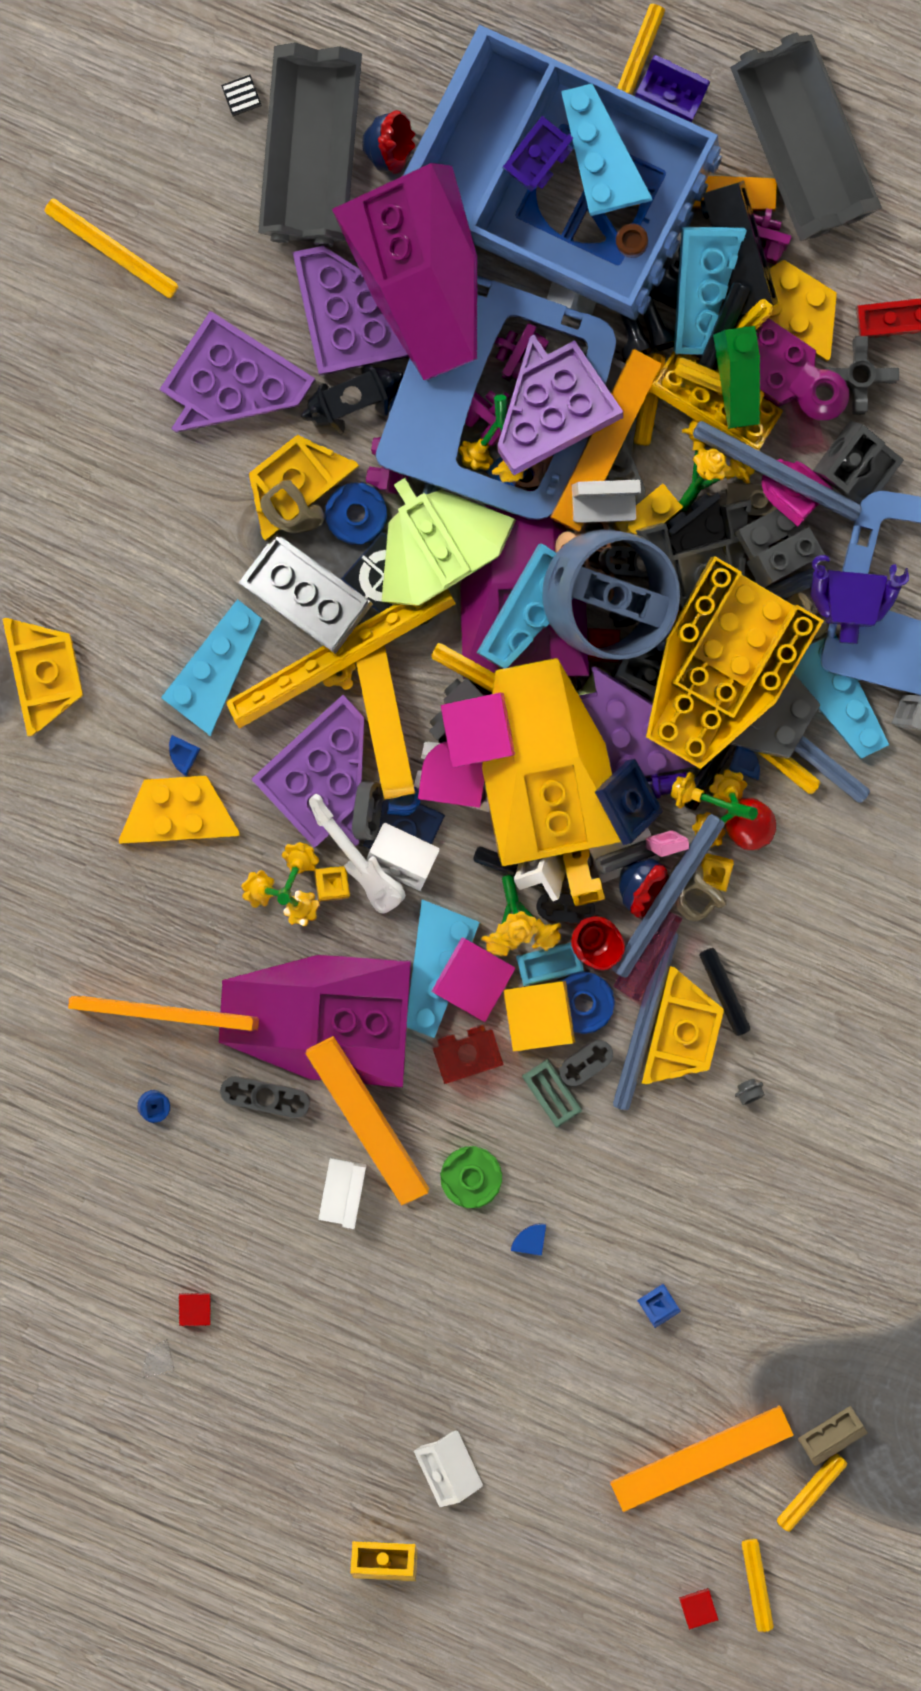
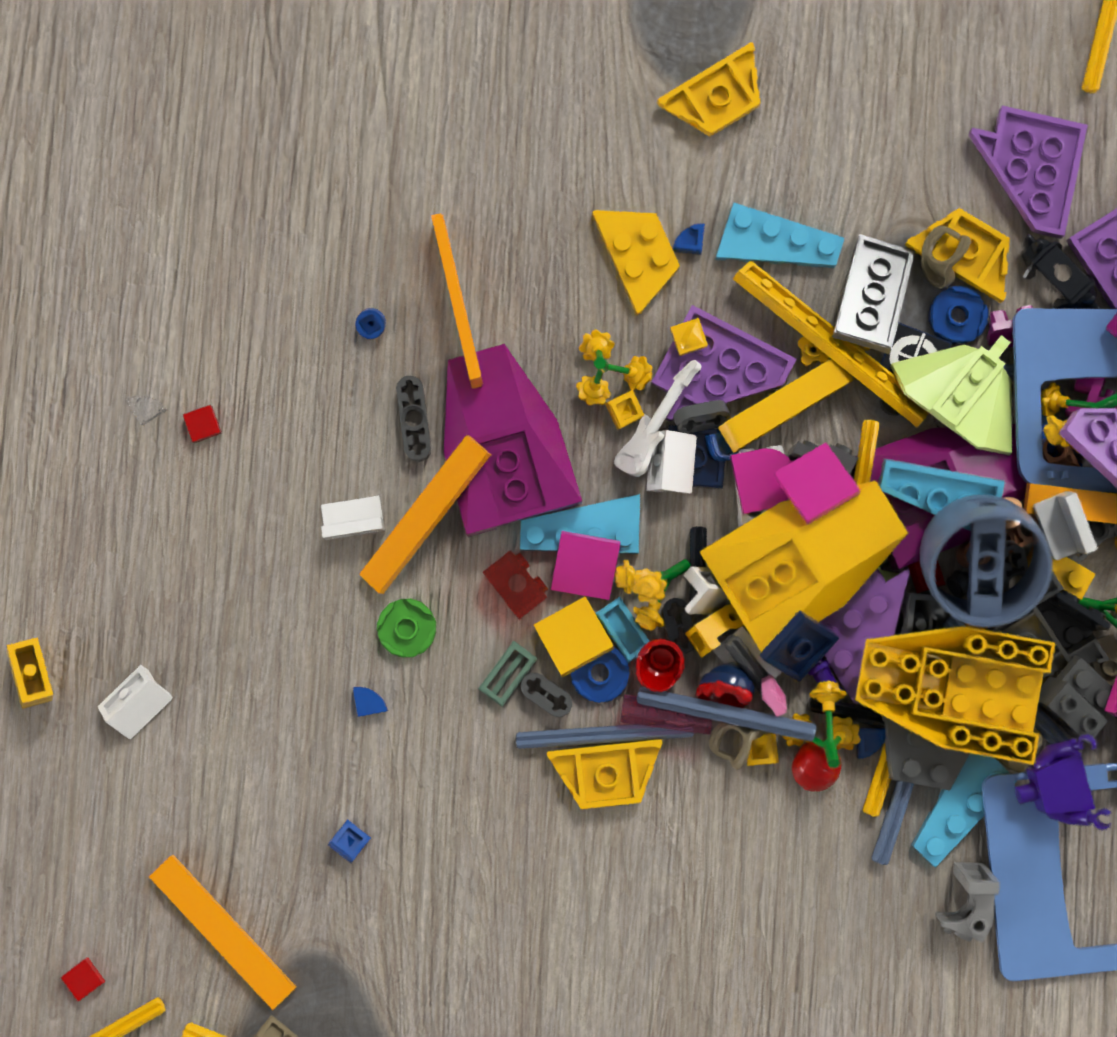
camera: 70 degrees right, 5 degrees down
black axle [699,948,750,1036] -> none
dark grey plate [735,1079,765,1105] -> none
none -> yellow tile [670,318,708,357]

